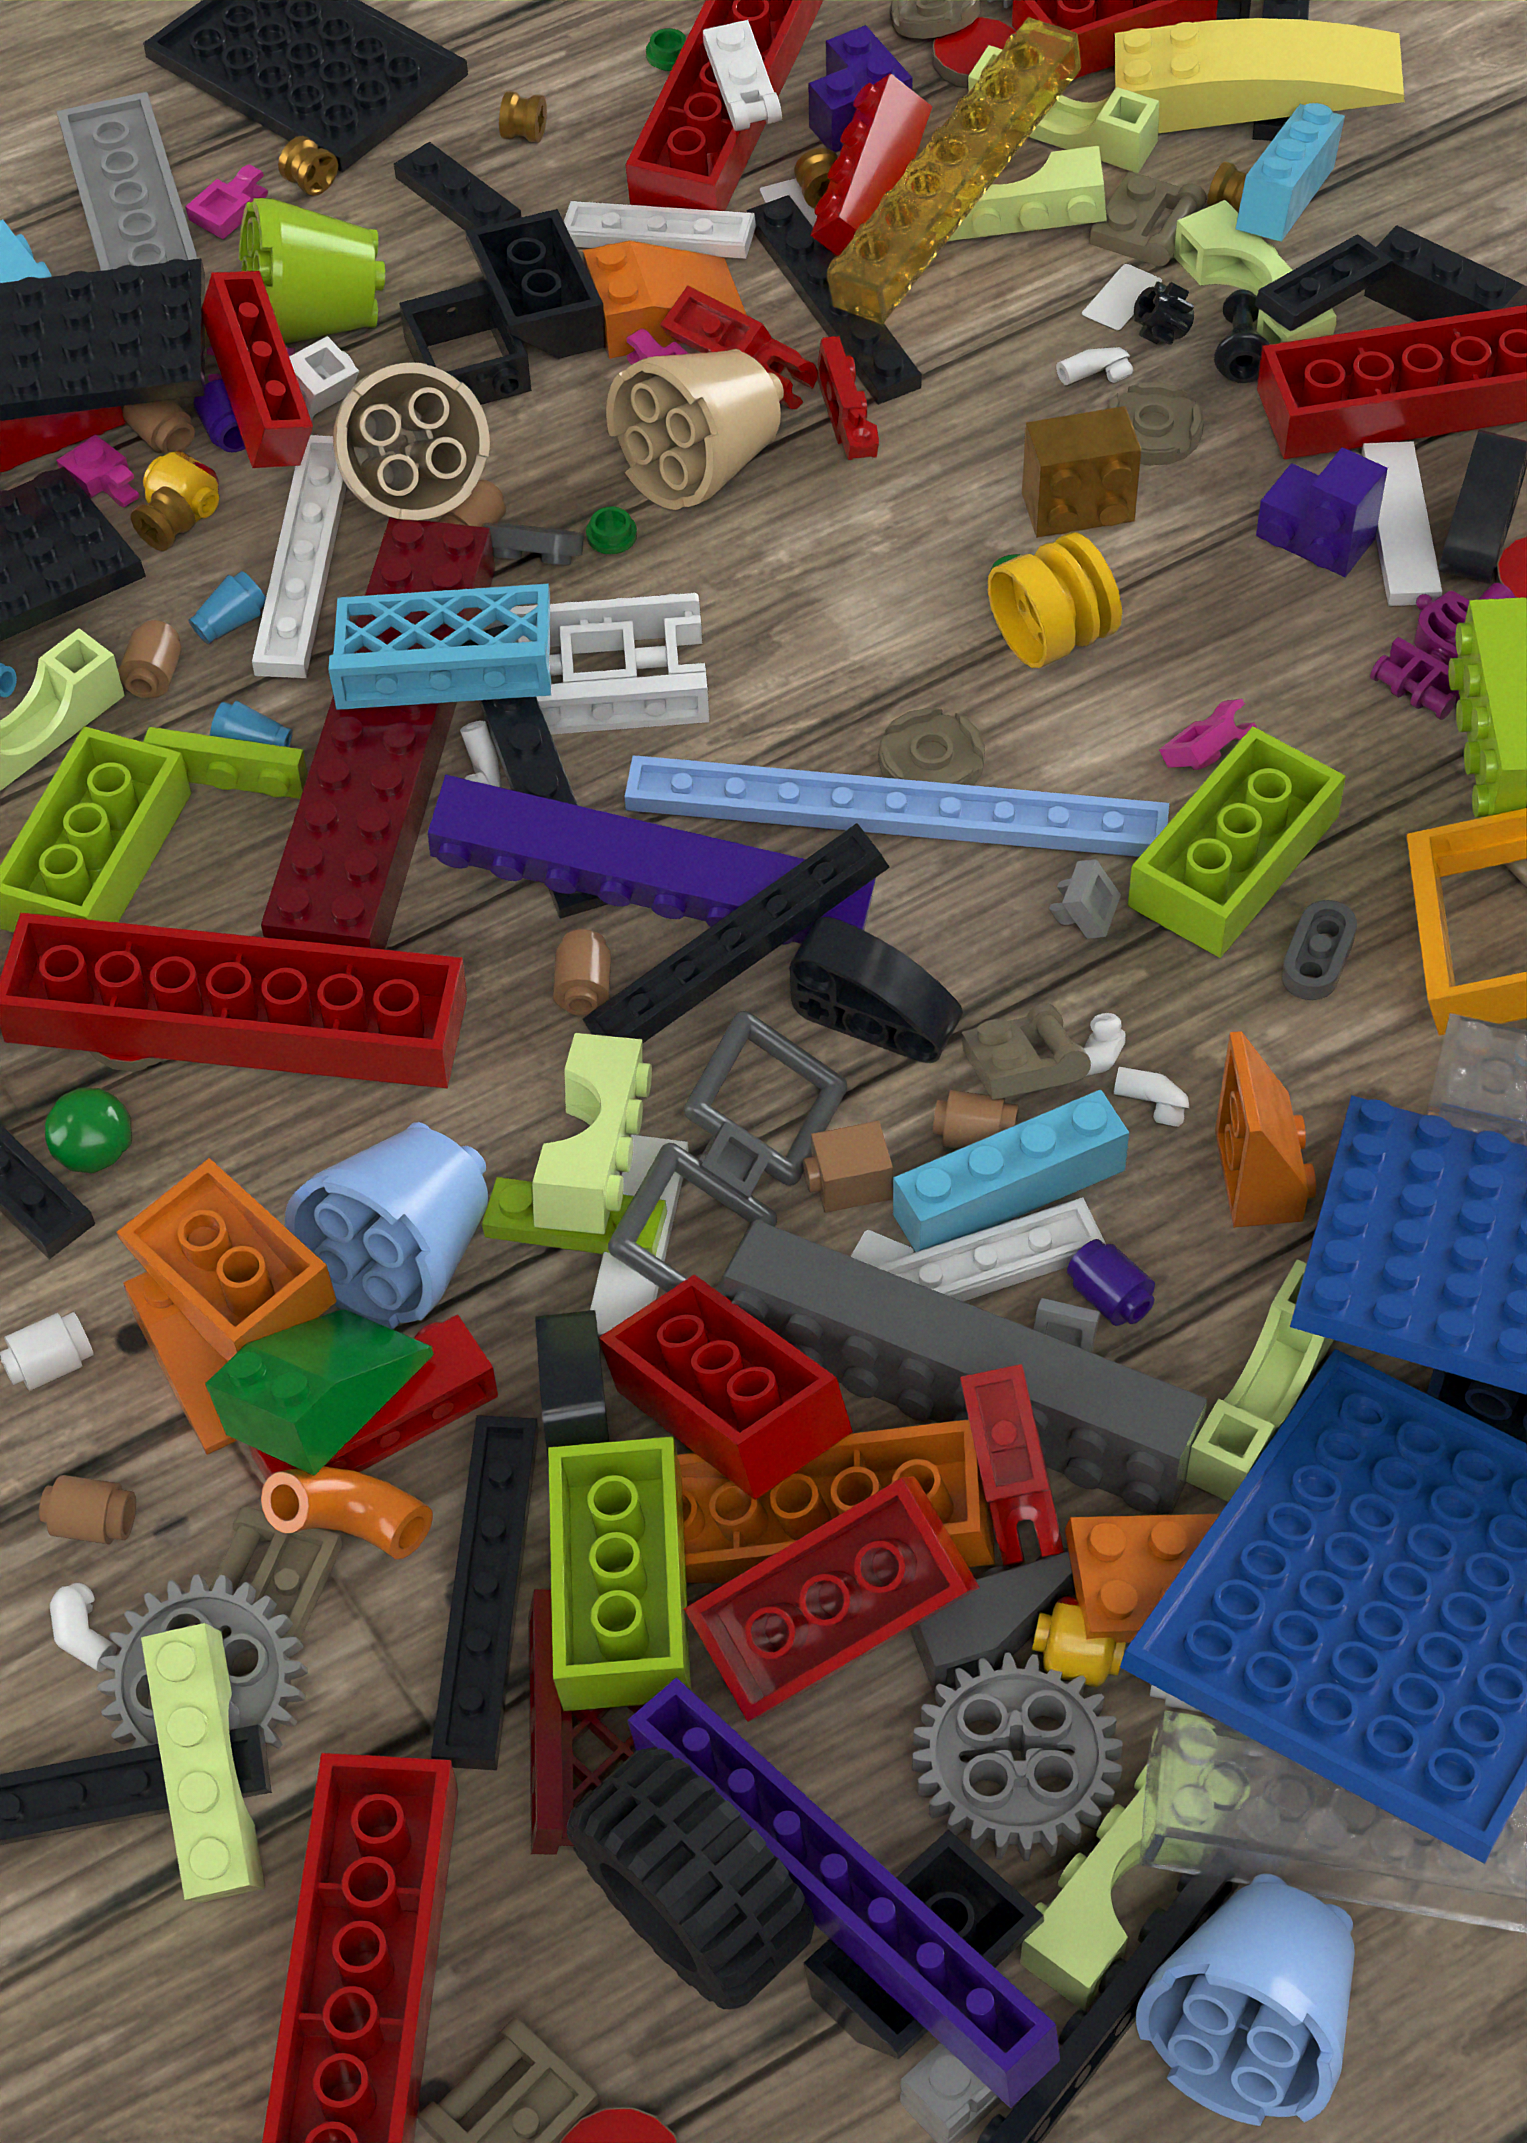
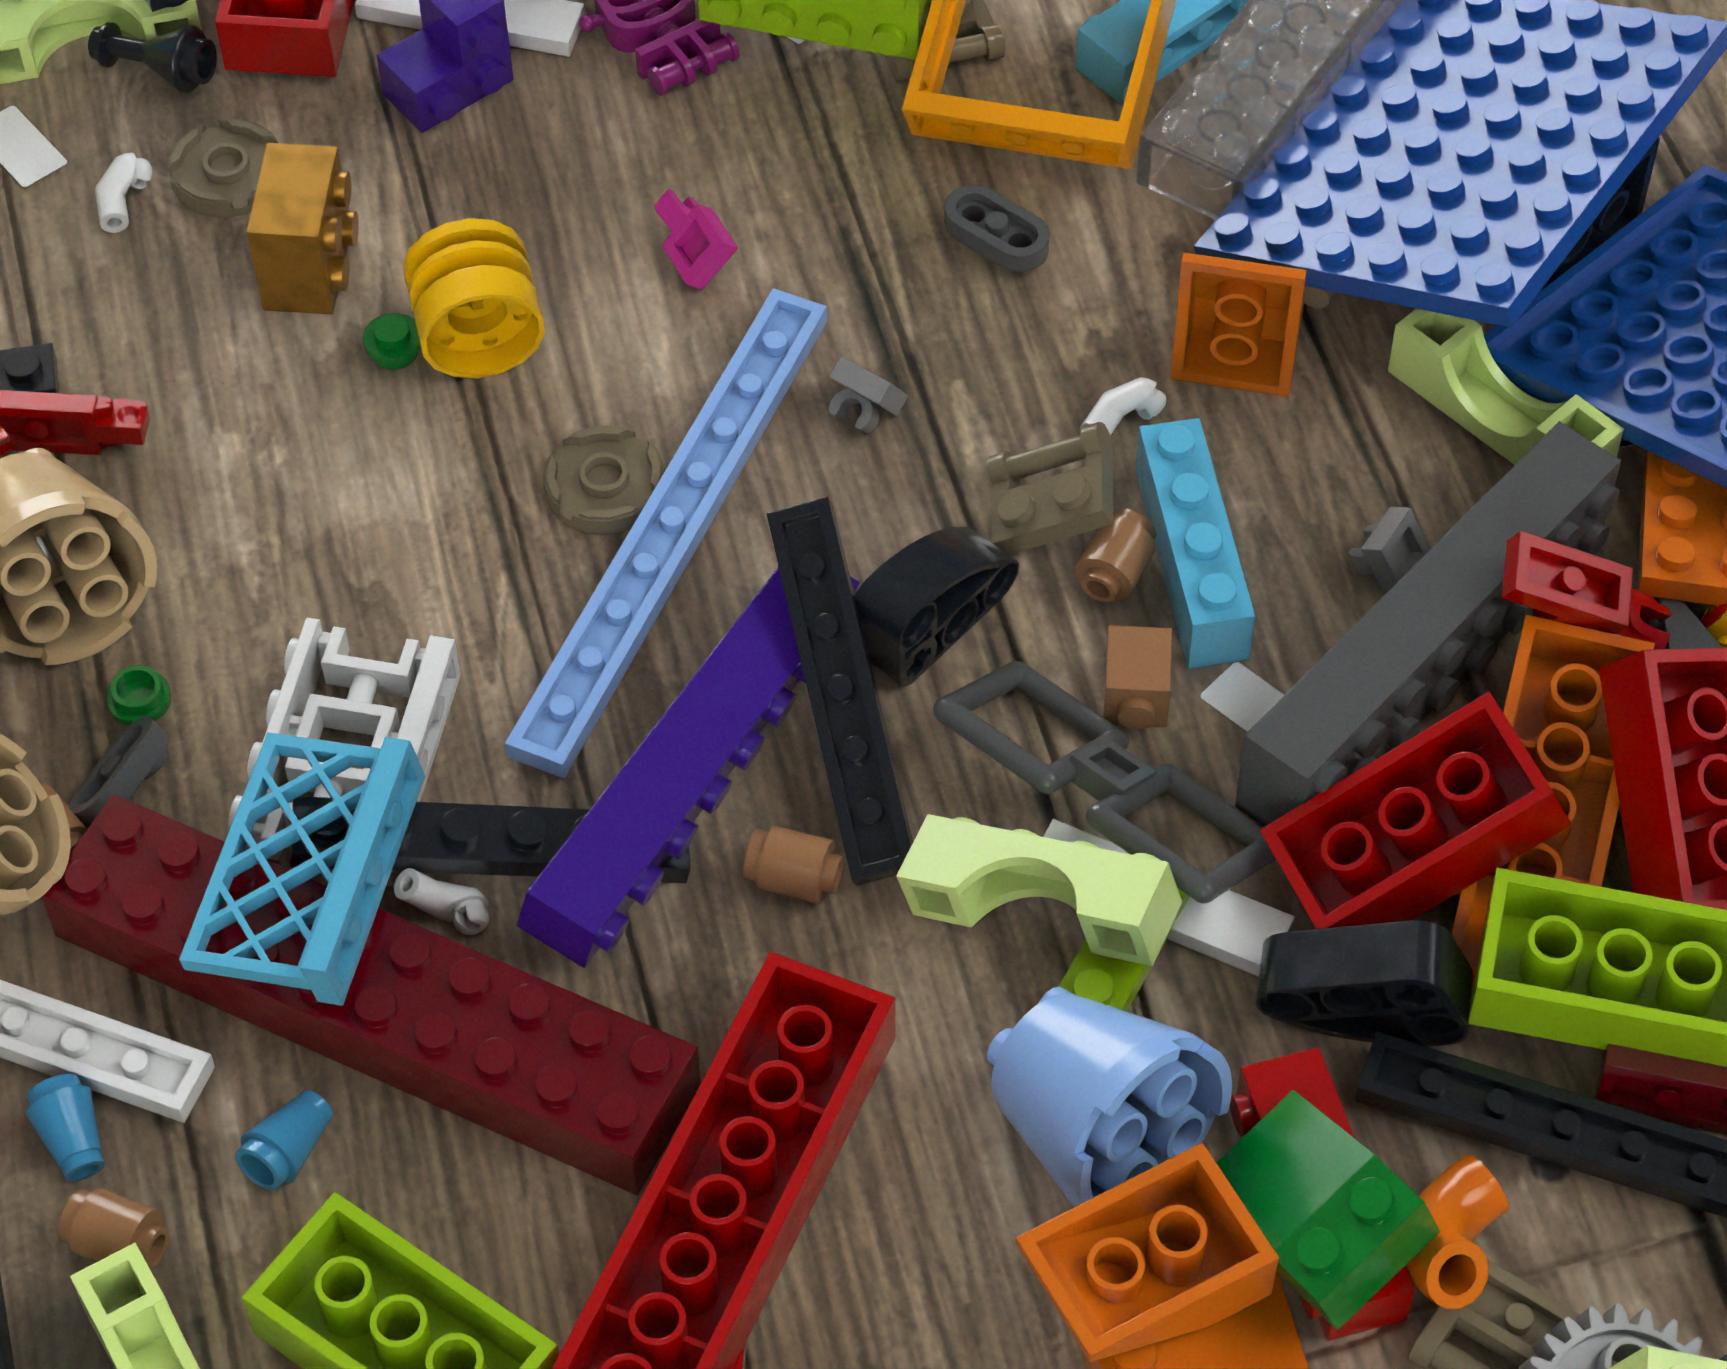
camera: 75 degrees left, 0 degrees up
lime plate [143,727,308,799] -> none
white tile [875,1197,1106,1302] -> none
dark purple brick [1067,1239,1155,1326] -> none
white arm [1083,1013,1126,1076] -> none
lime brick [1128,726,1346,958] -> none
black gear [1134,281,1194,345] -> none

